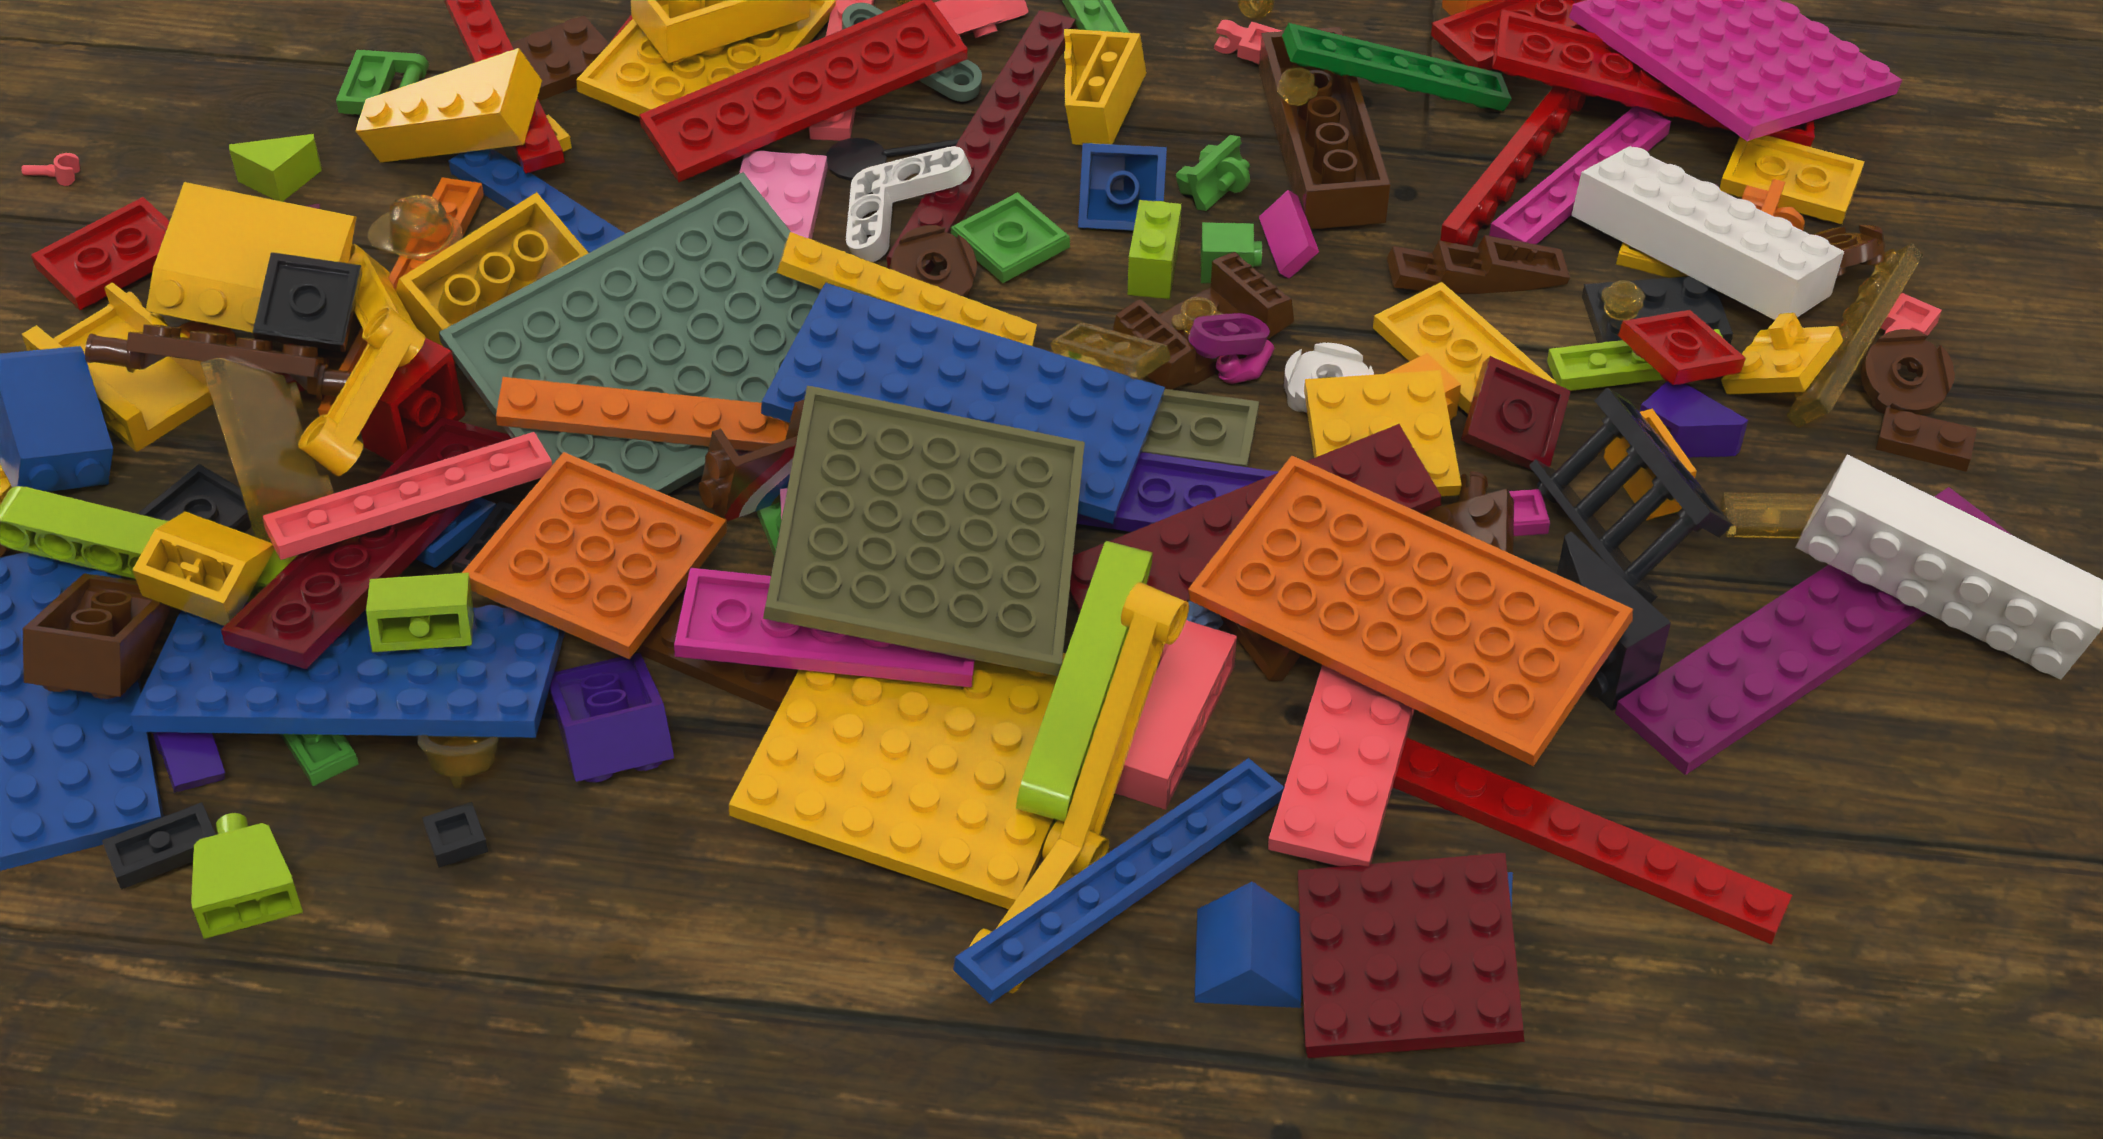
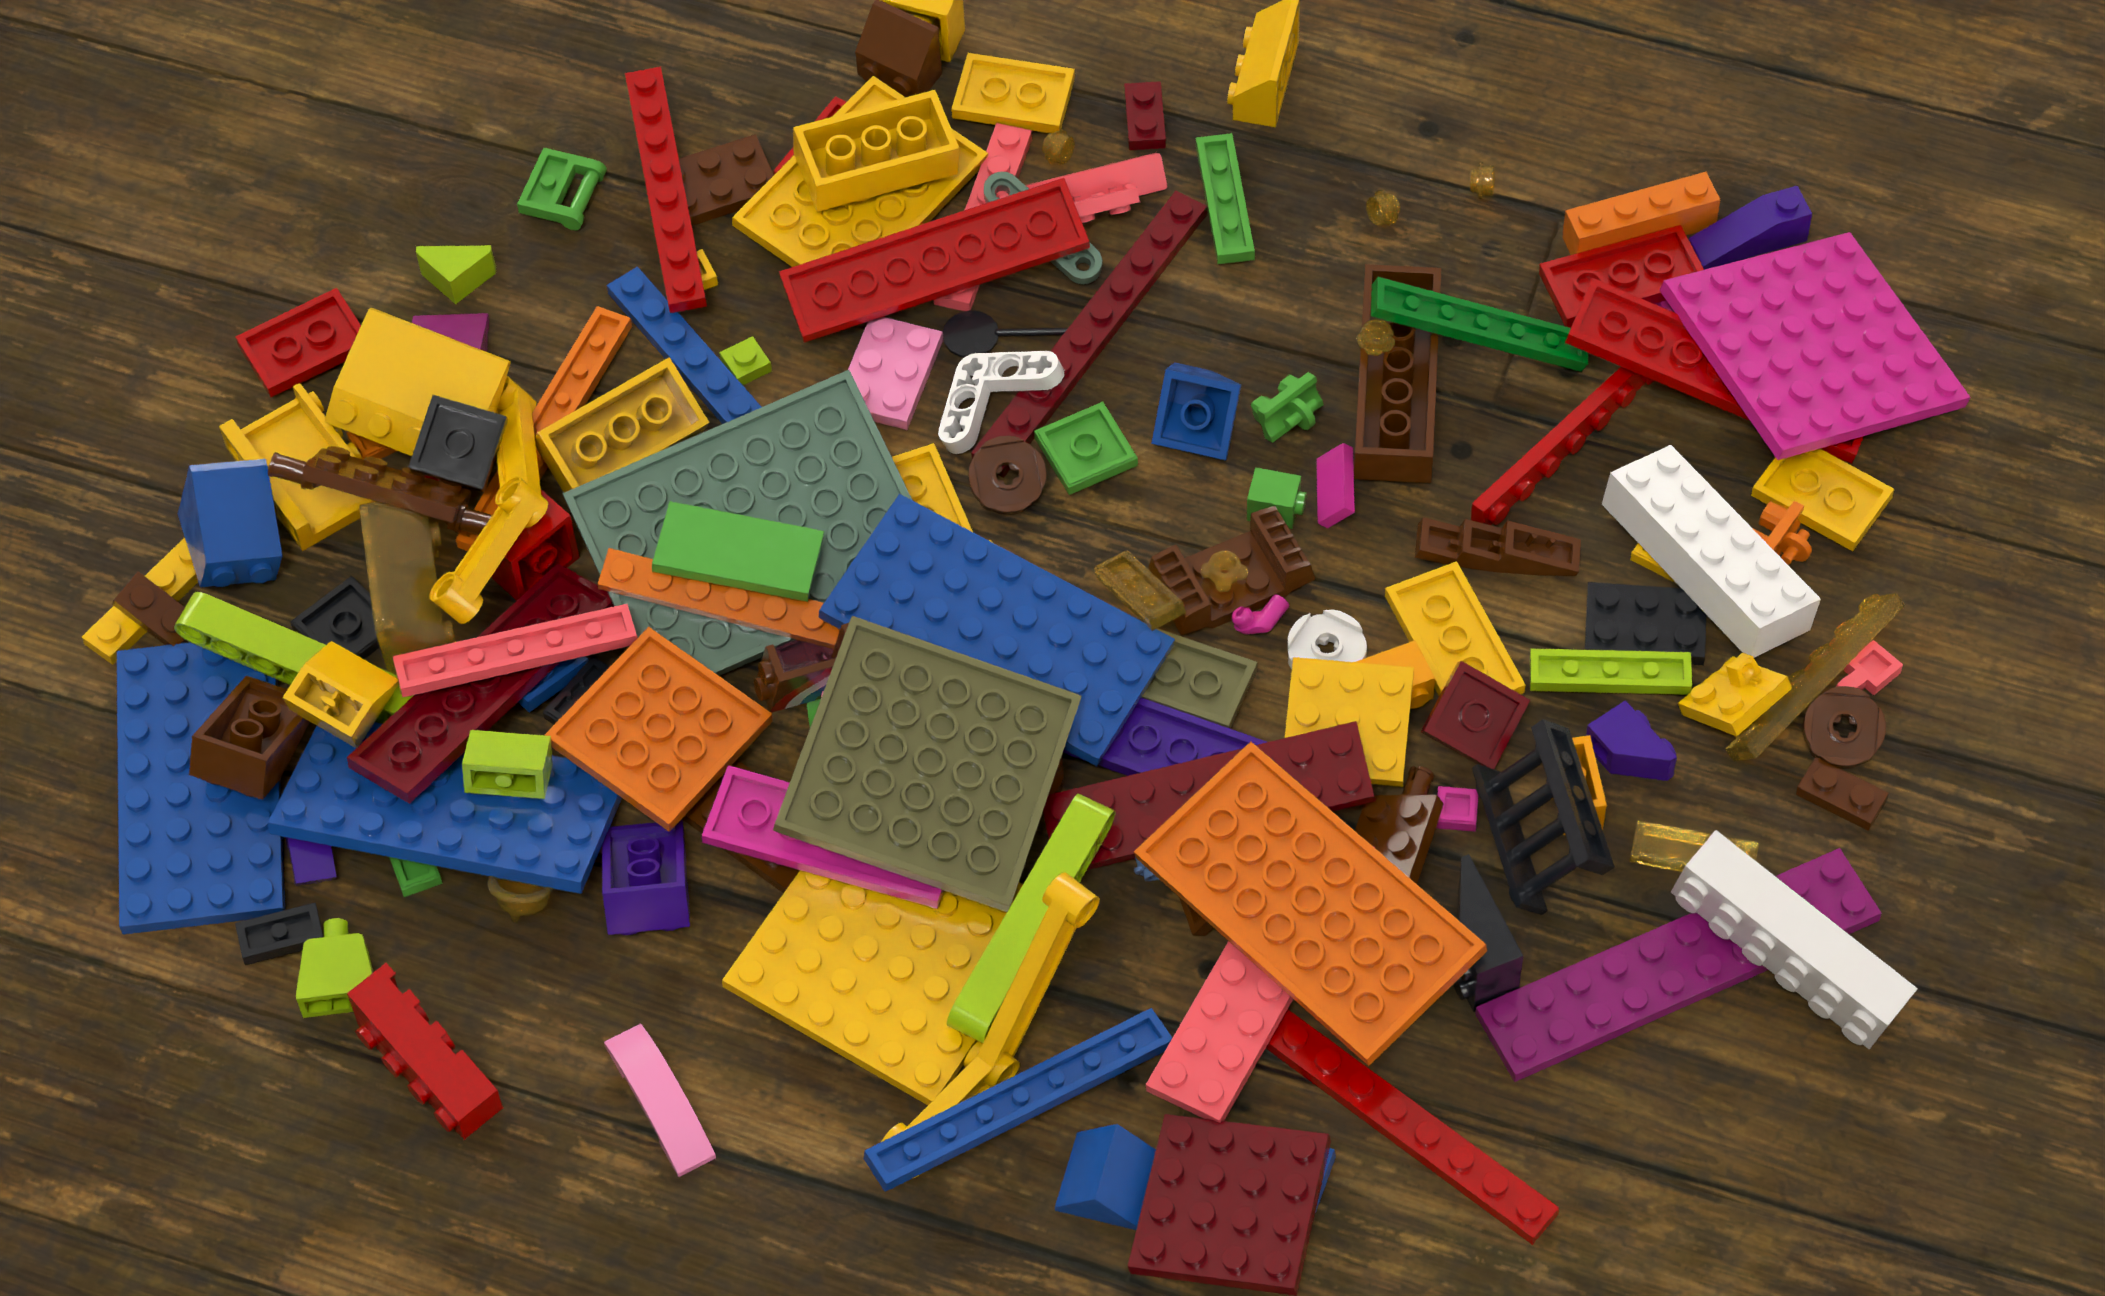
camera: 15 degrees right, 10 degrees up
coral hand [21,153,80,186] -> none
yellow wedge [355,48,542,163] -> none
clear yellow piece [368,195,463,261] -> none
black plate [422,802,488,868] -> none
yellow plate [776,232,1037,346] -> none
yellow wedge [1064,29,1146,145] -> none
coral brick [1115,620,1237,810] -> none
lime brick [1128,200,1182,299] -> none
magenta plate [1188,313,1270,359] -> none
coral plate [1214,20,1282,64] -> none
dark pink plate [1489,106,1671,244] -> none
clear yellow plate [1601,280,1645,320] -> none
red plate [1618,310,1746,385] -> none
reddish brown plate [1812,225,1886,276] -> none
none -> red wedge [347,963,503,1140]
none -> bright pink slope [604,1024,716,1177]
none -> bright green tile [652,501,824,602]
none -> lime plate [719,336,772,385]

